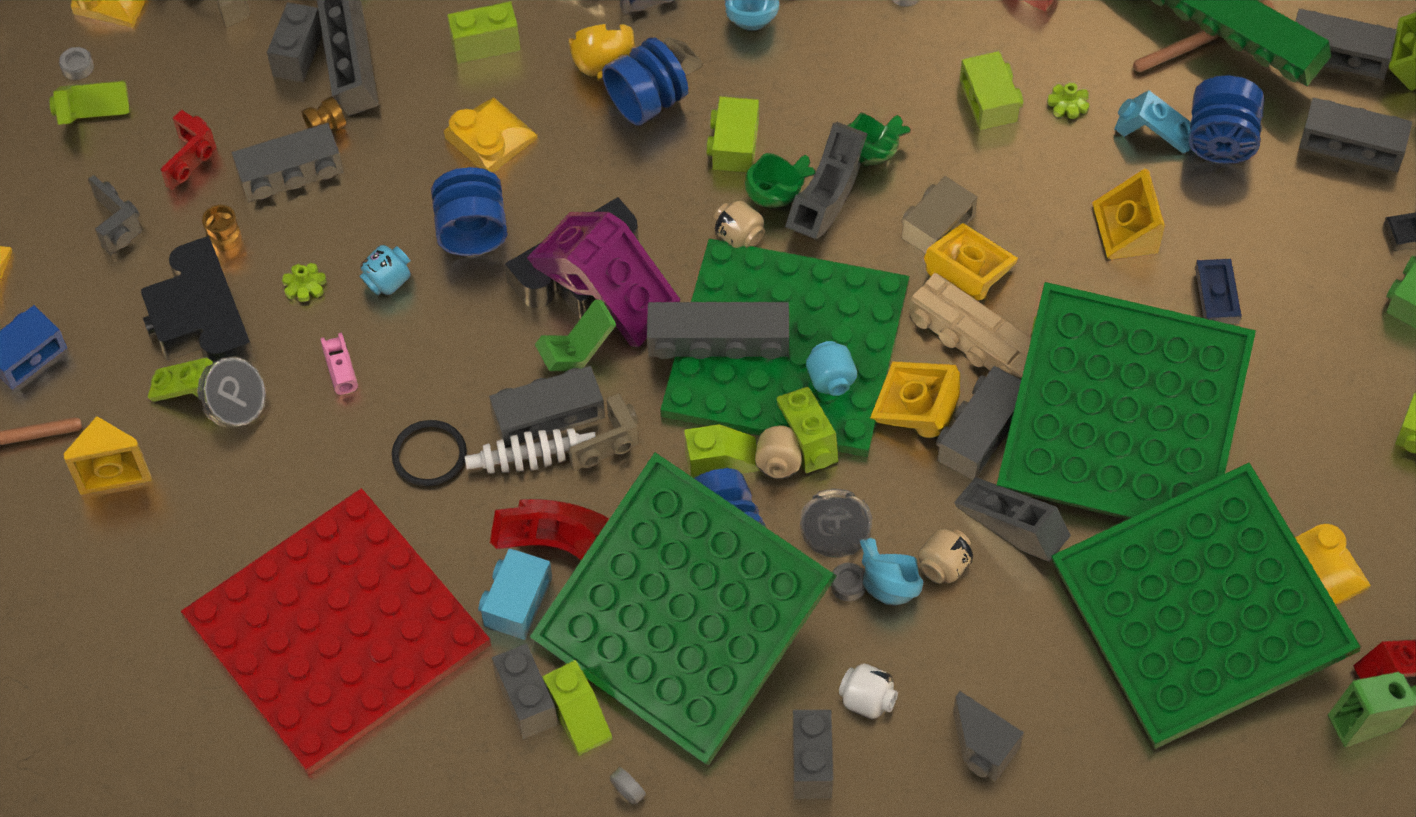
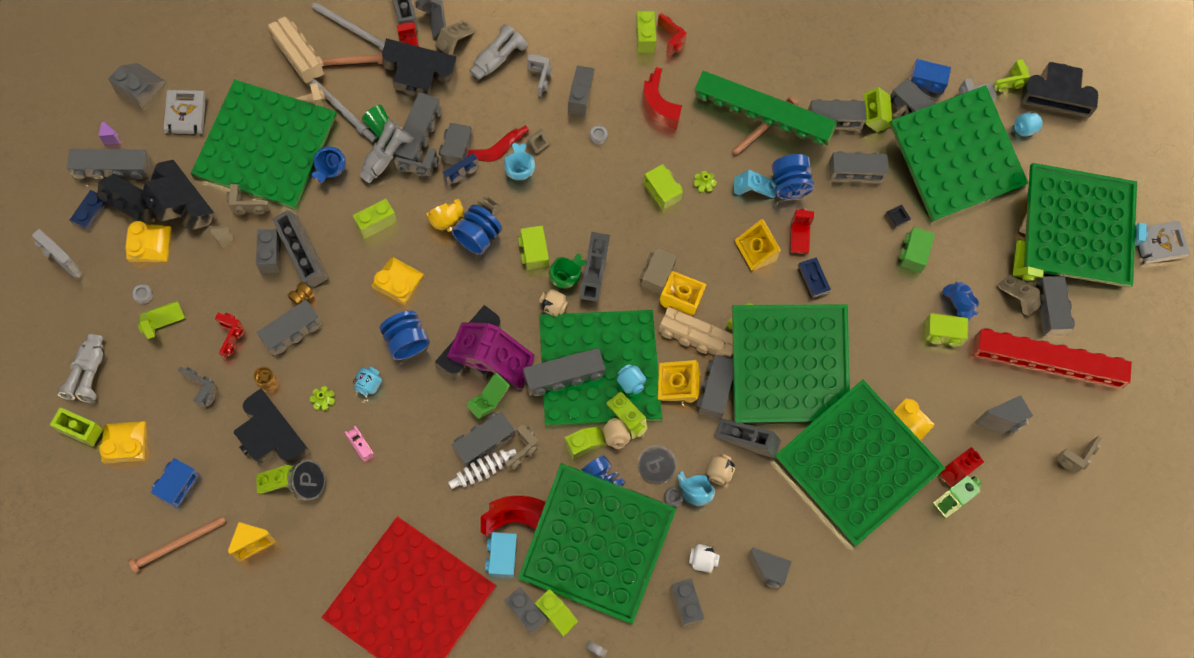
camera: 25 degrees left, 10 degrees up
black tyre [391,420,467,486] -> none
green hat [848,112,911,166] -> none
none -> red bracket [791,209,814,254]

